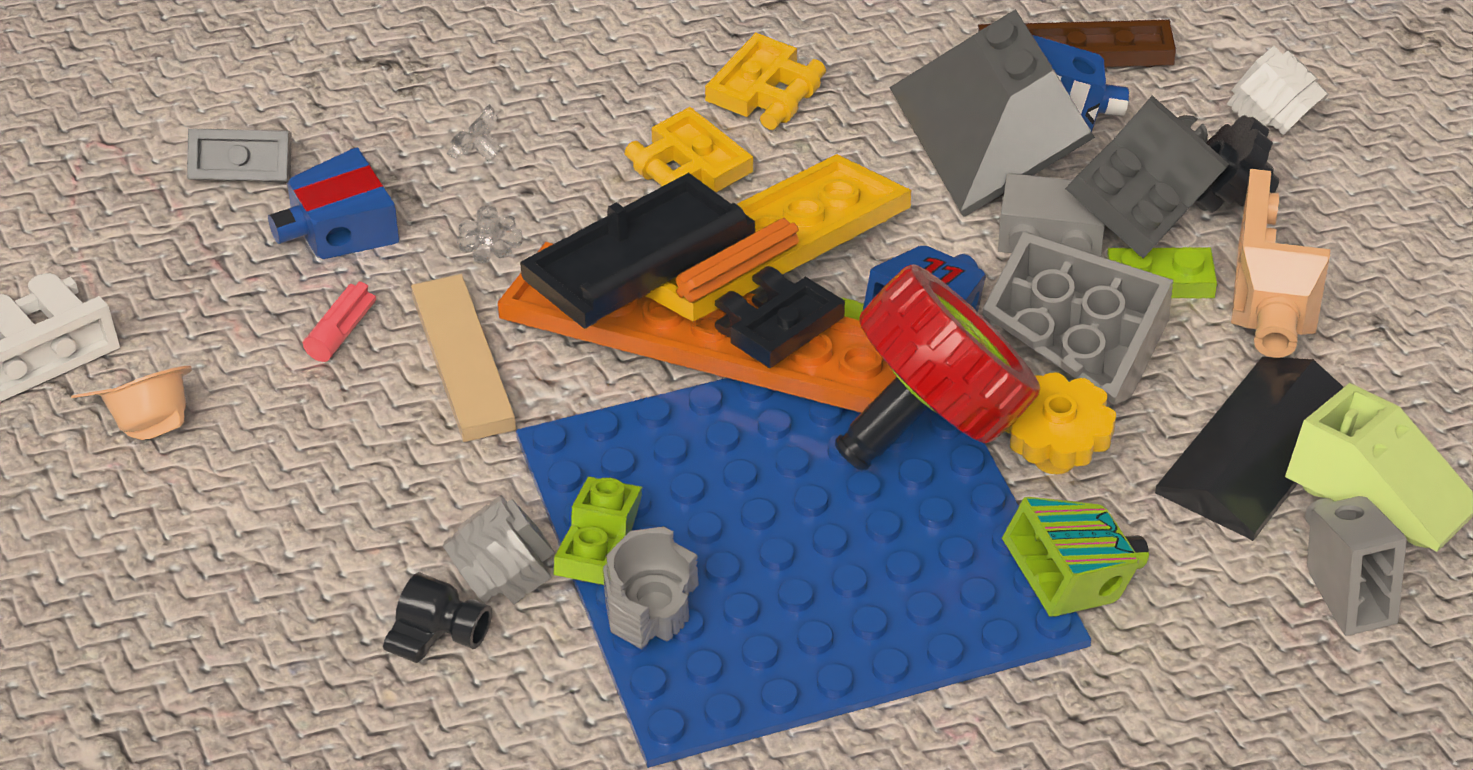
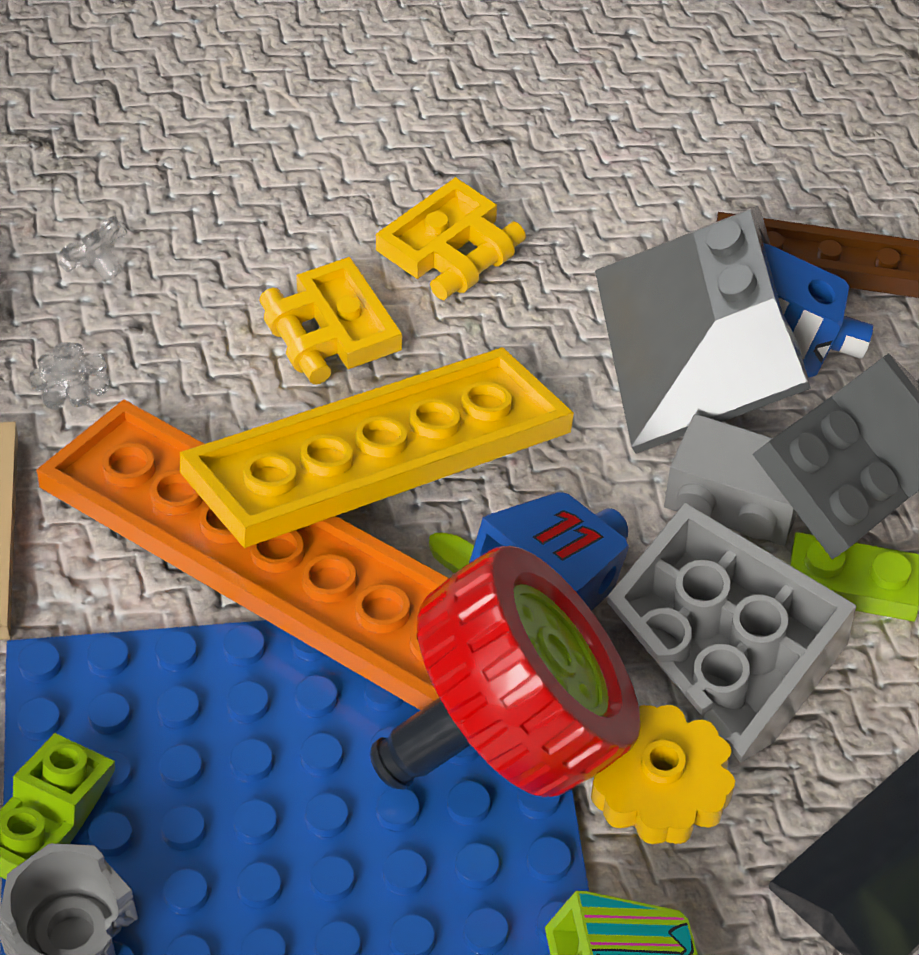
camera: 10 degrees right, 5 degrees up
black container [520,172,755,329] -> none
orange axle [675,218,799,303] -> none
black plate [715,266,845,368] -> none

